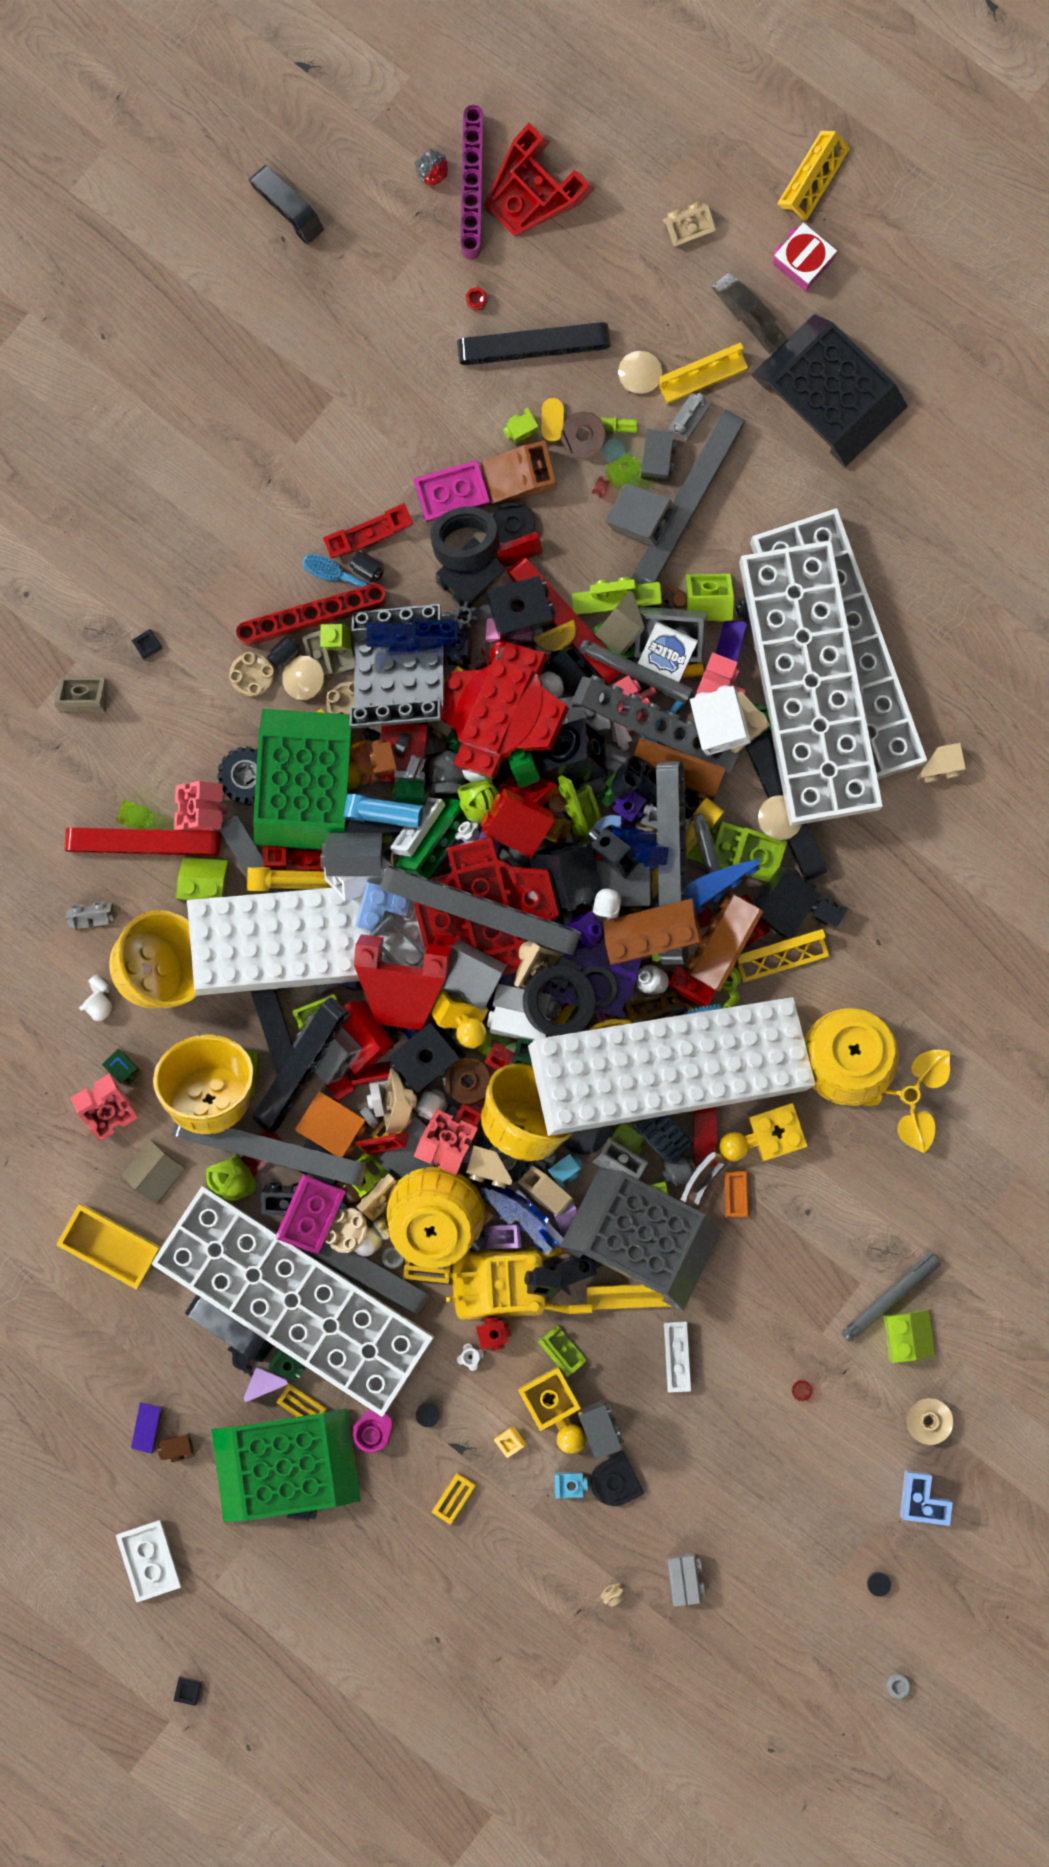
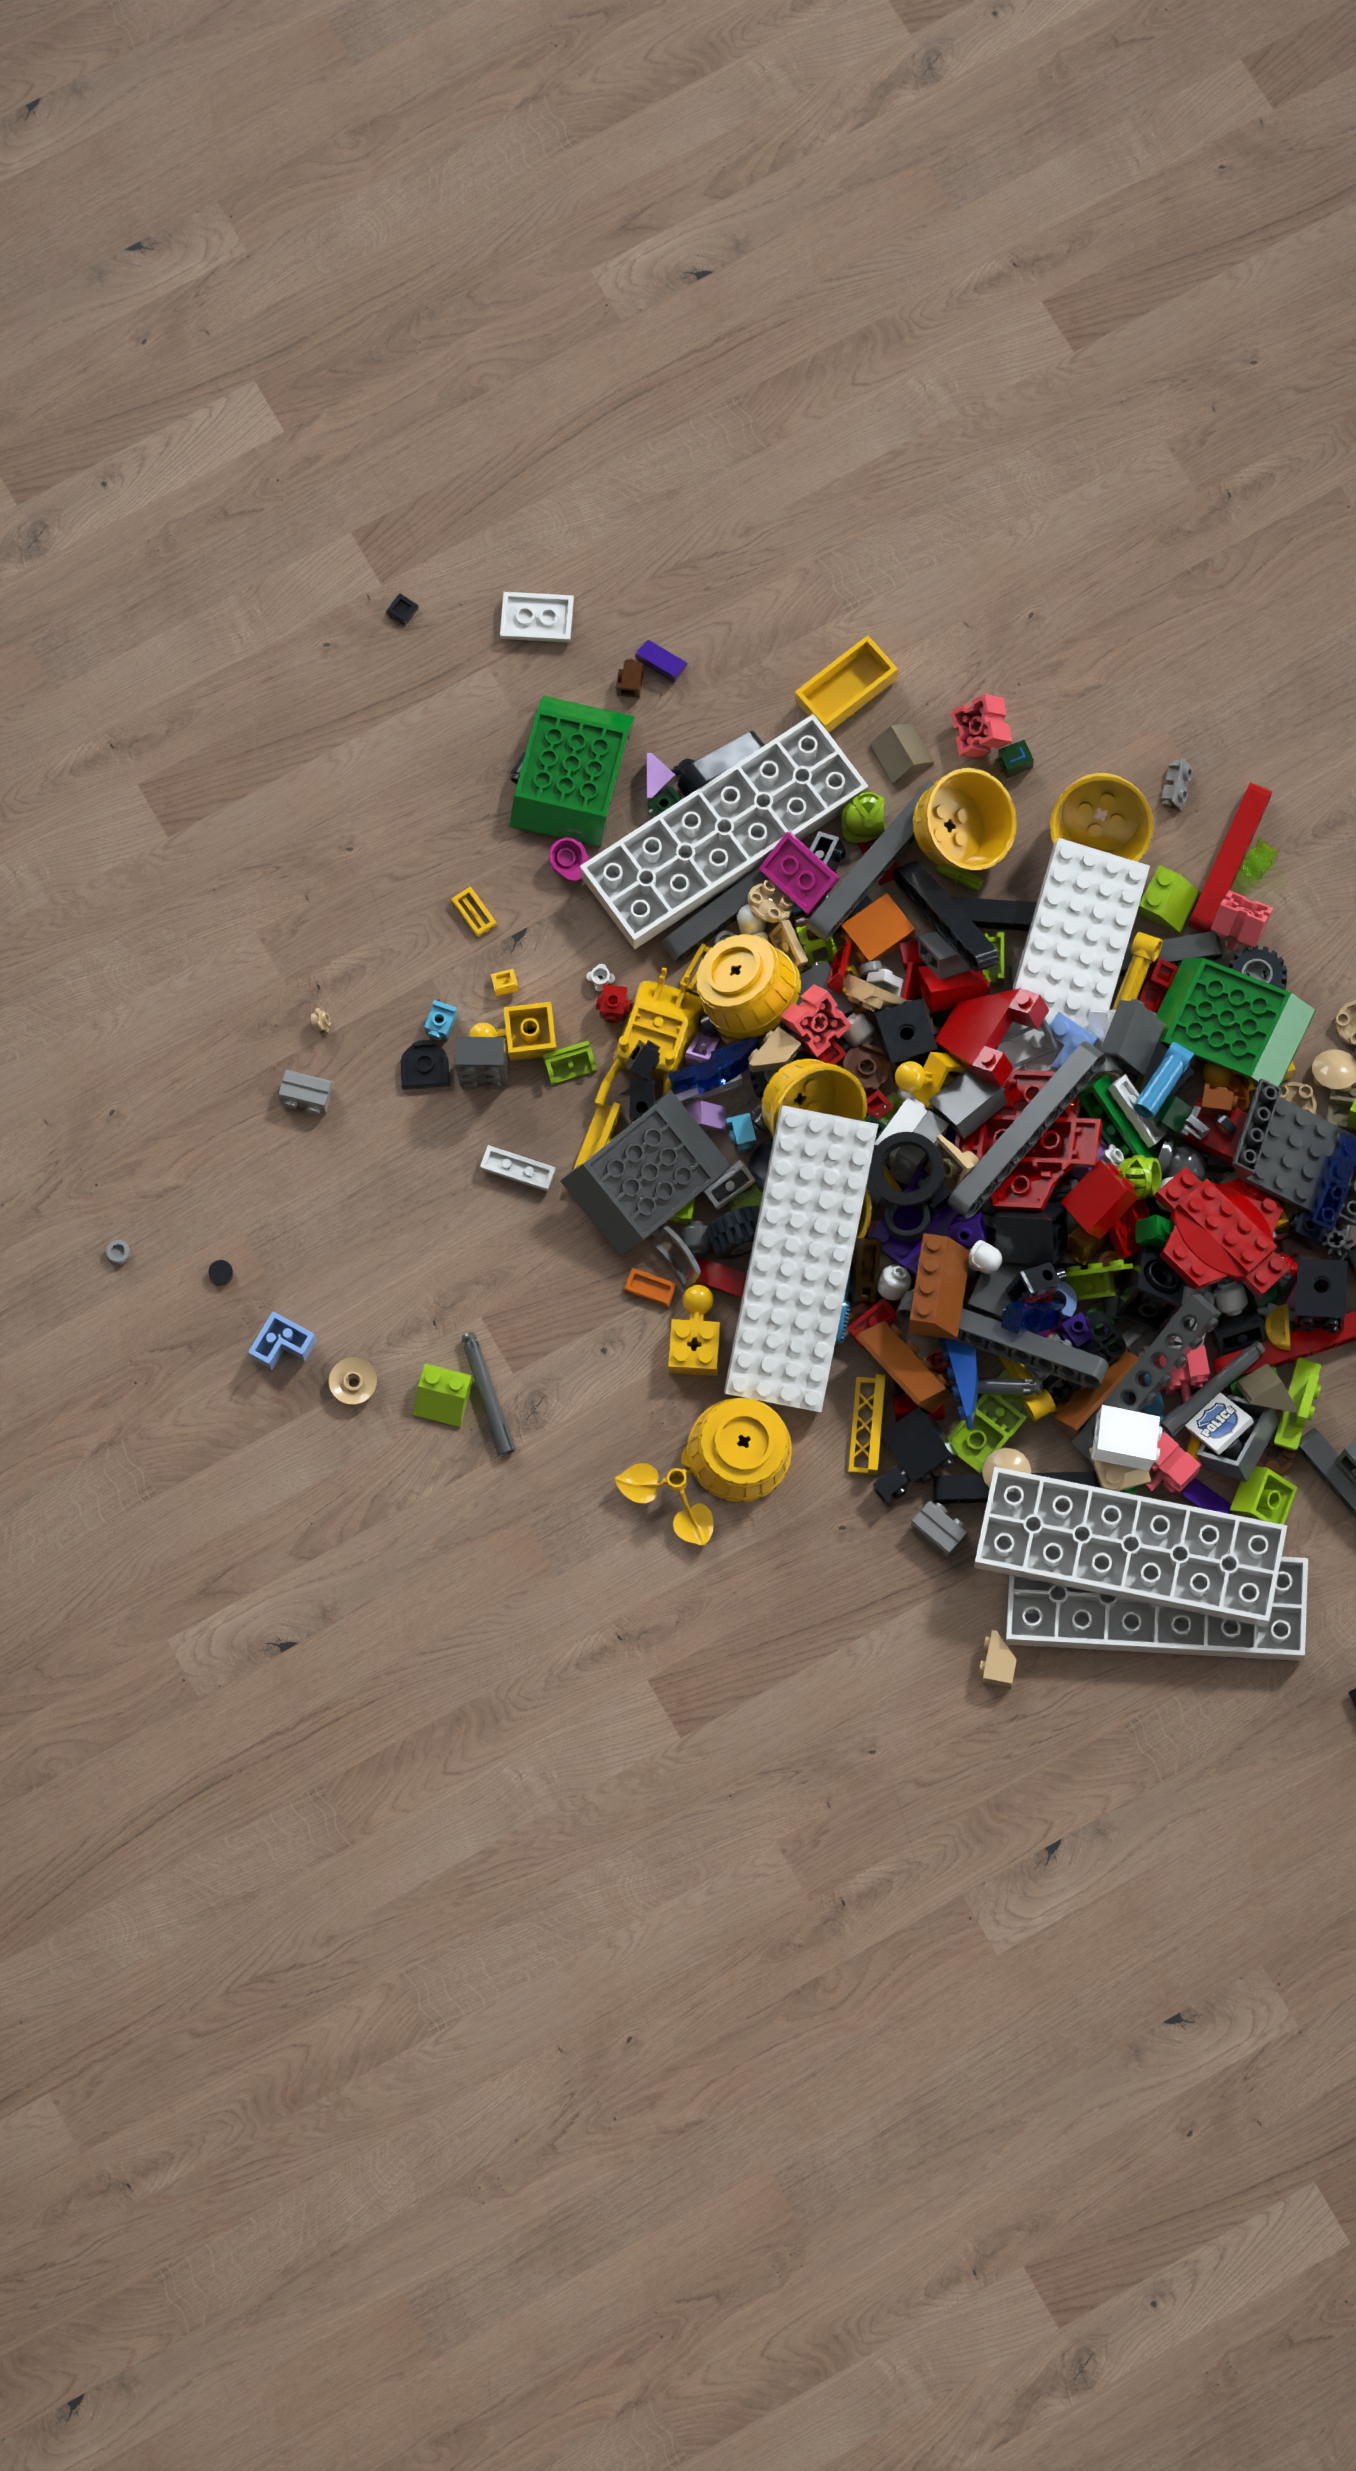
camera: 120 degrees right, 10 degrees down
white piece [79,974,112,1021] -> none
yellow tile [276,1383,327,1417] -> none
black tile [416,1403,439,1427] -> none
tan slope [518,1165,573,1217] -> none
lime plate [722,967,741,1008] -> none
clear red bush [791,1380,813,1401] -> none
none -> light grey brick [910,1501,967,1558]

